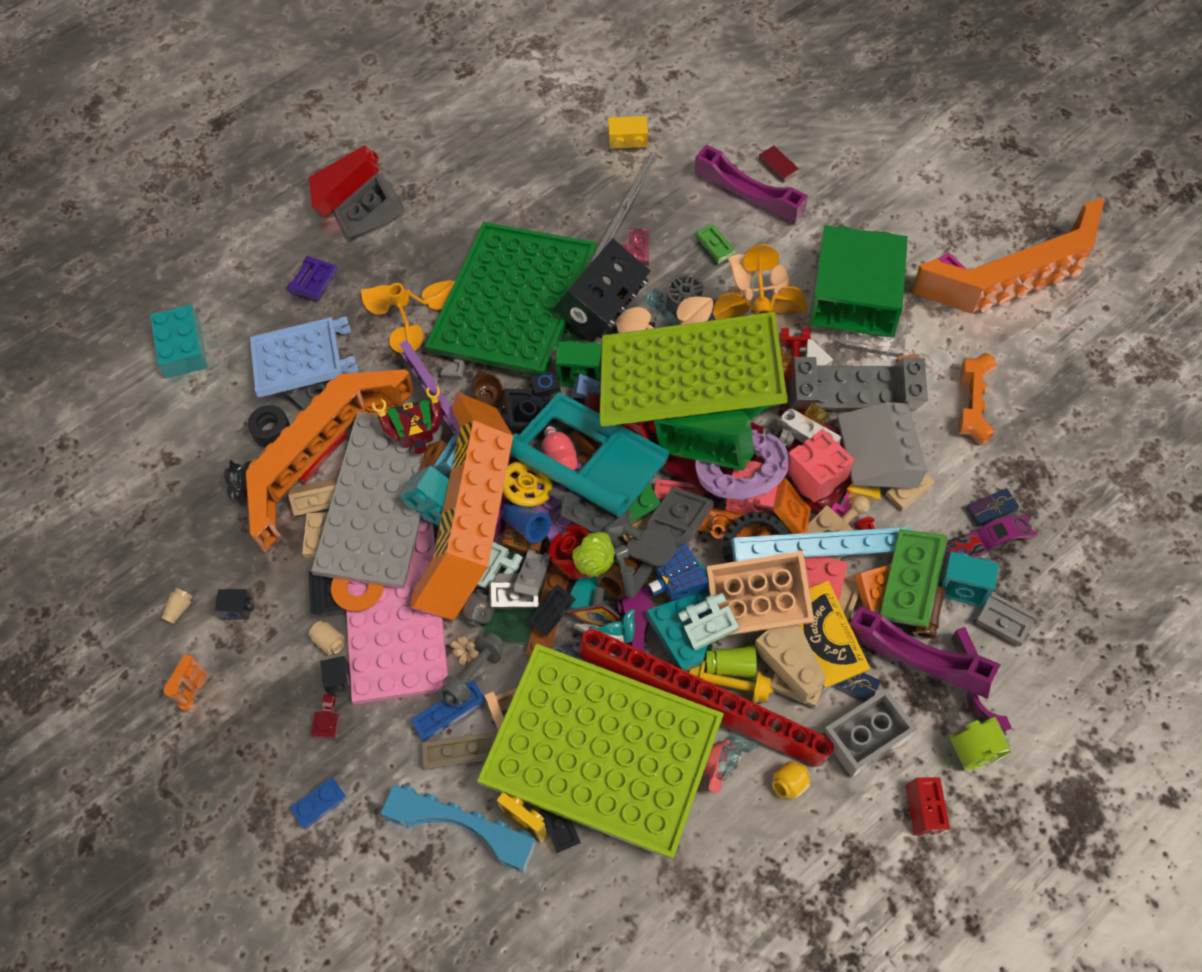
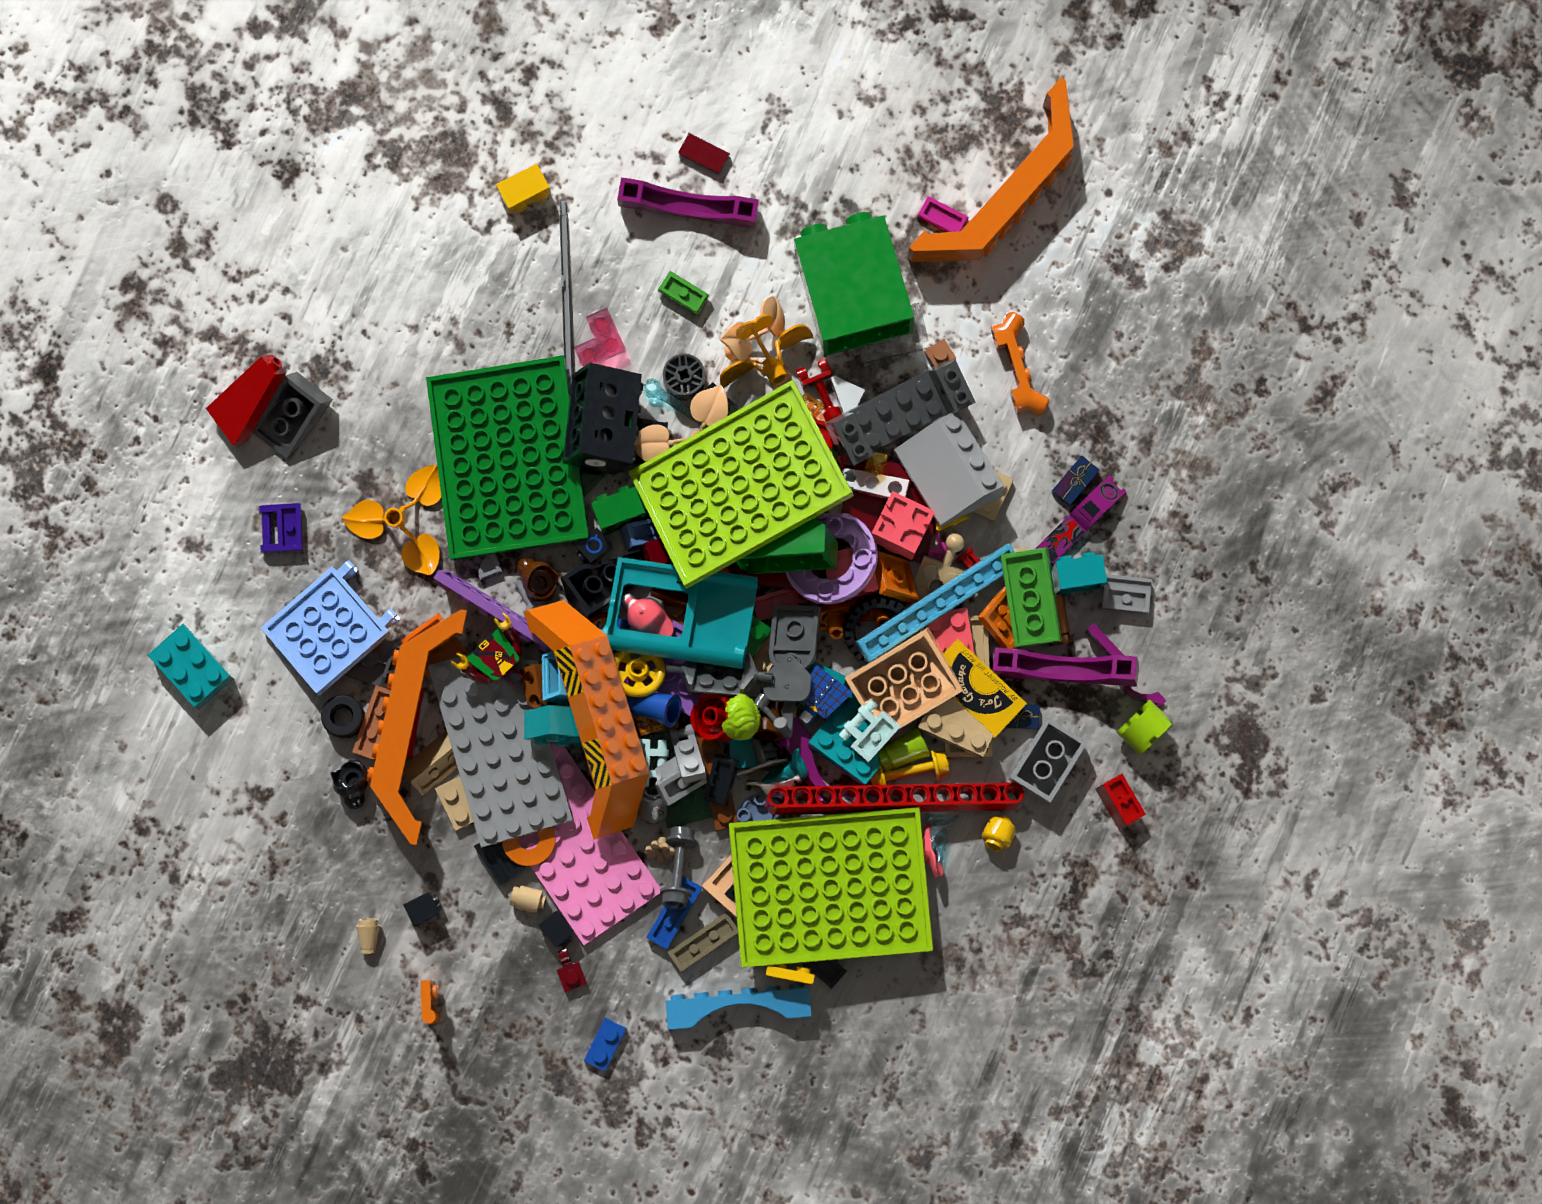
camera: 30 degrees left, 20 degrees up
light grey plate [778,428,794,448] -> none

